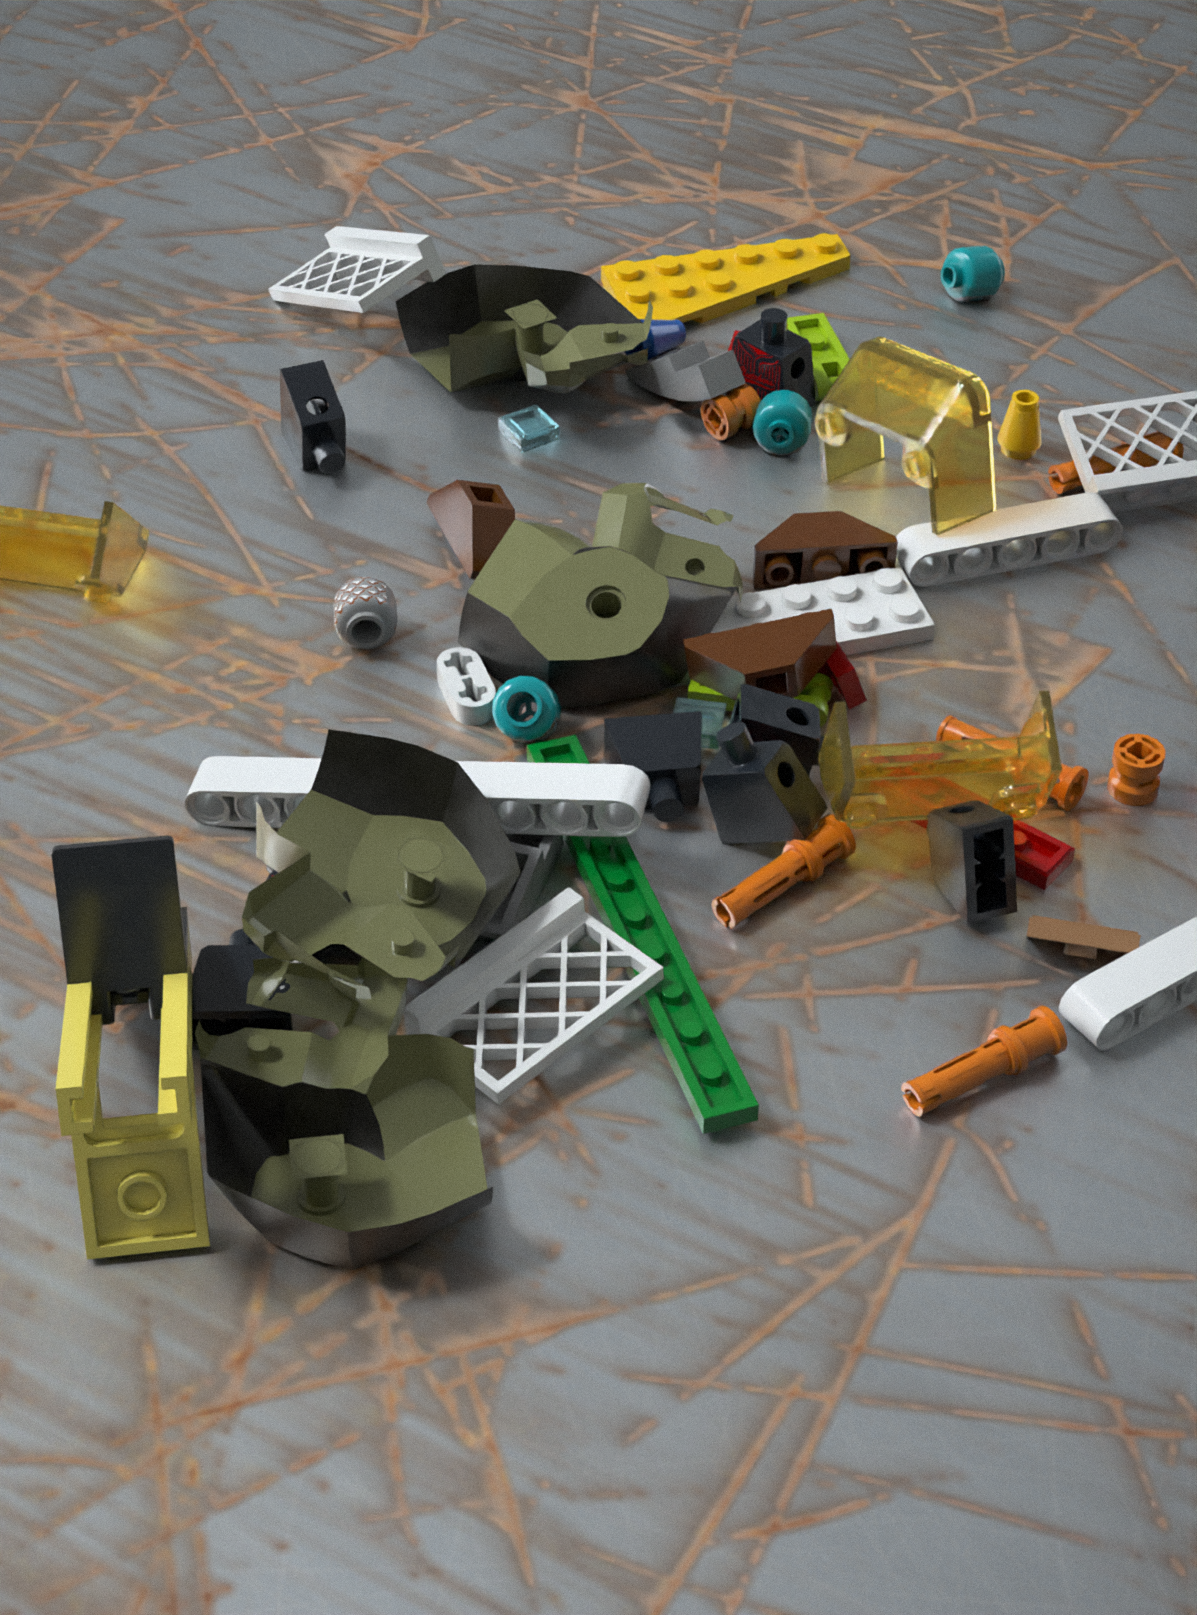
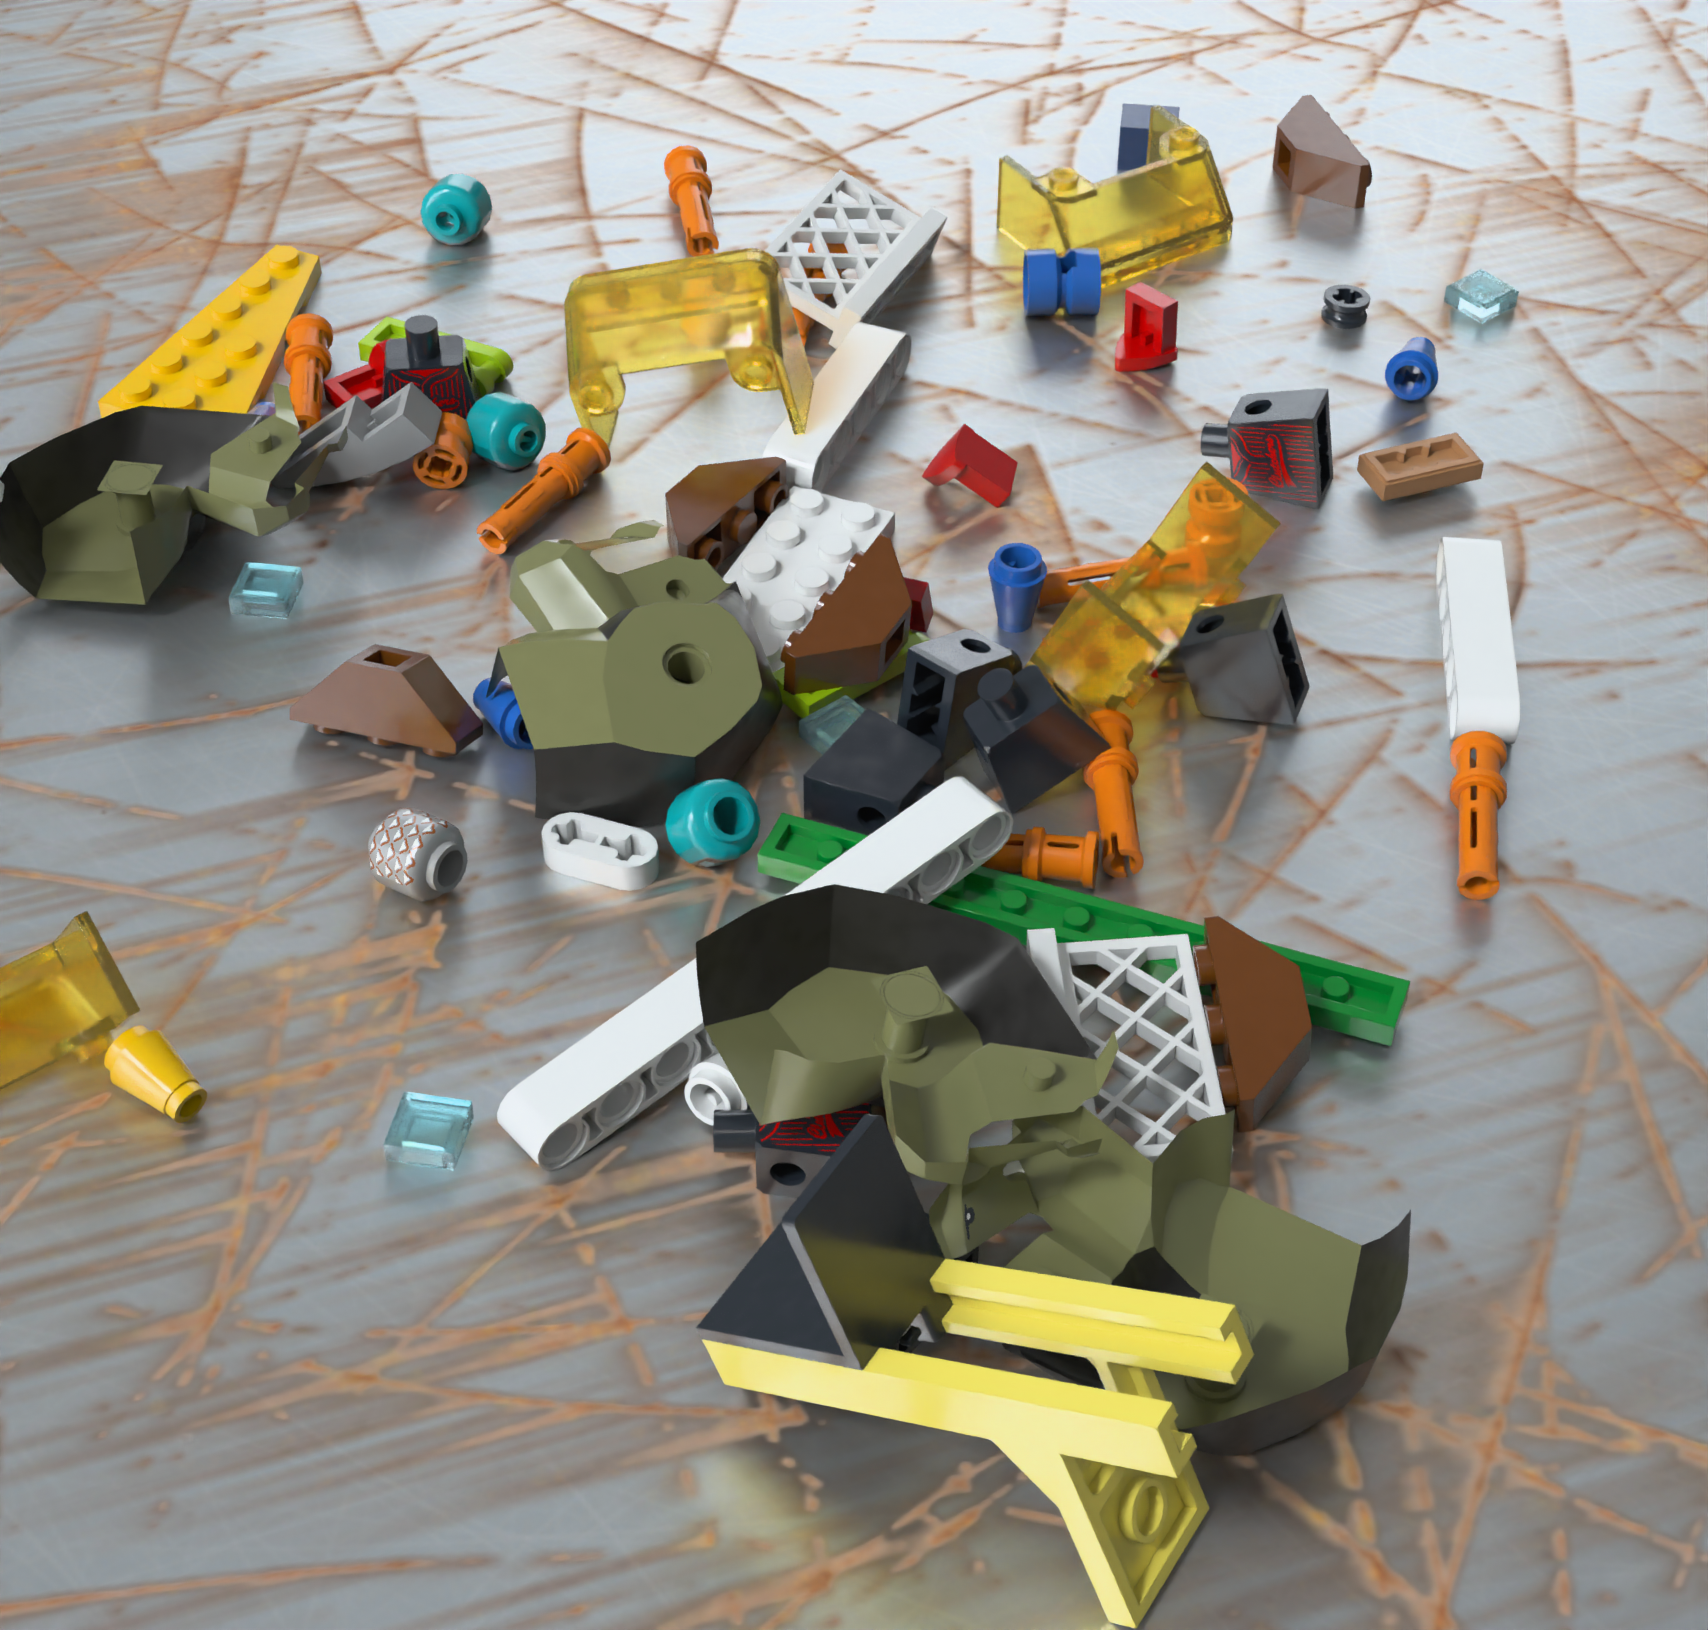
camera: 50 degrees left, 0 degrees up
black torso [280,360,346,474] -> none
medium nougat plate [1026,915,1141,959] -> none
none -> yellow cone [104,1025,207,1123]
none -> orange pin [284,313,334,435]
none -> clear light blue tile [383,1092,474,1171]
none -> orange pin [477,428,611,554]
none -> orange pin [664,145,719,259]
none -> red tile [922,424,1018,508]
none -> orange pin [981,827,1099,889]
none -> blue cone [988,543,1047,633]
none -> reddish brown slope [1193,916,1312,1133]

